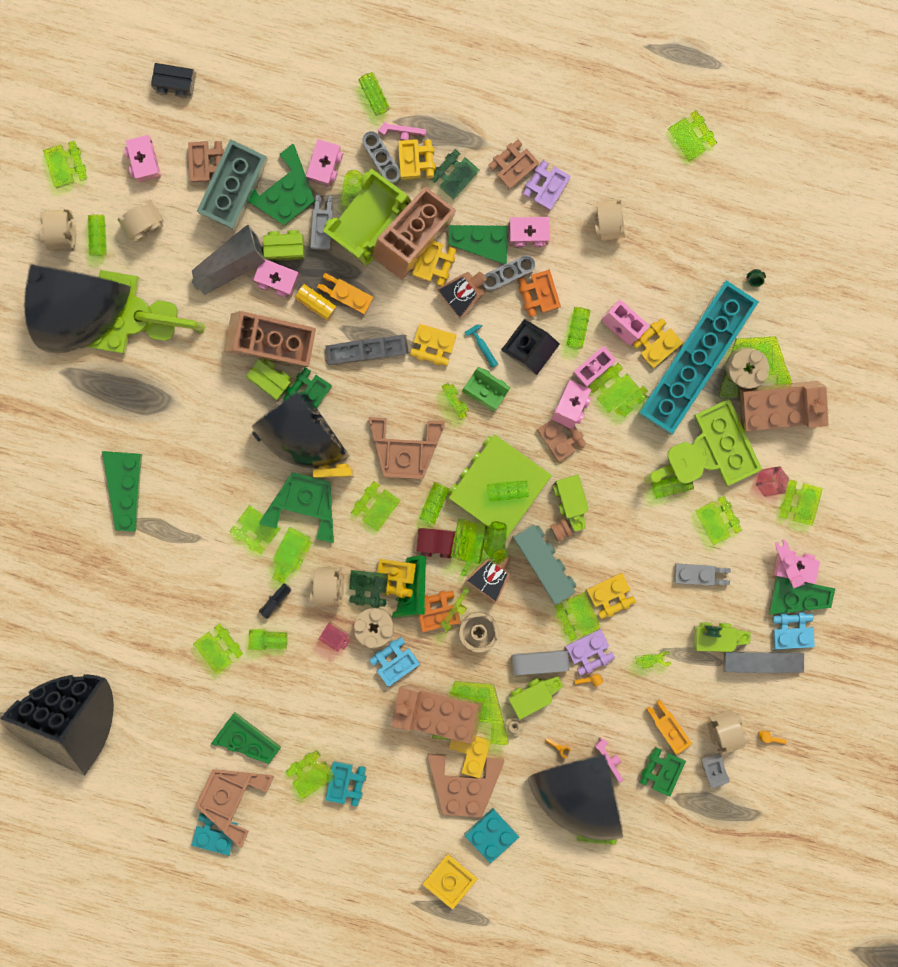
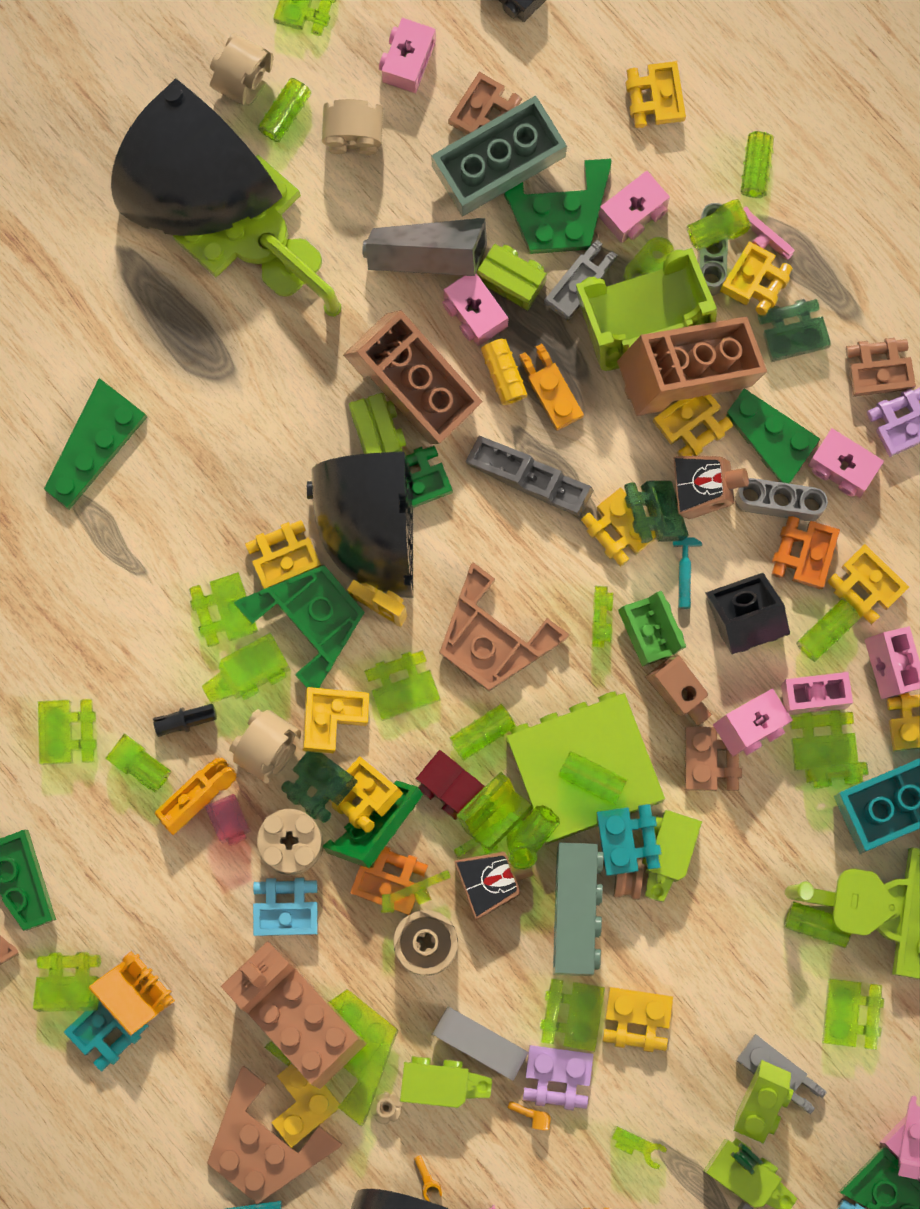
camera: 30 degrees right, 10 degrees down
none -> light orange hinge [88,951,175,1036]
none -> light orange hinge [155,757,237,835]
none -> yellow plate [245,520,321,589]
none -> yellow plate [302,687,369,754]
none -> teal plate [596,804,662,876]
none -> clear green plate [624,481,689,543]
none -> yellow plate [625,61,686,128]
none -> nougat torso [645,655,712,726]
none -> clear neon green piece [686,199,753,251]
none -> lime brick [733,1060,794,1144]
none -> yellow plate [827,544,909,625]

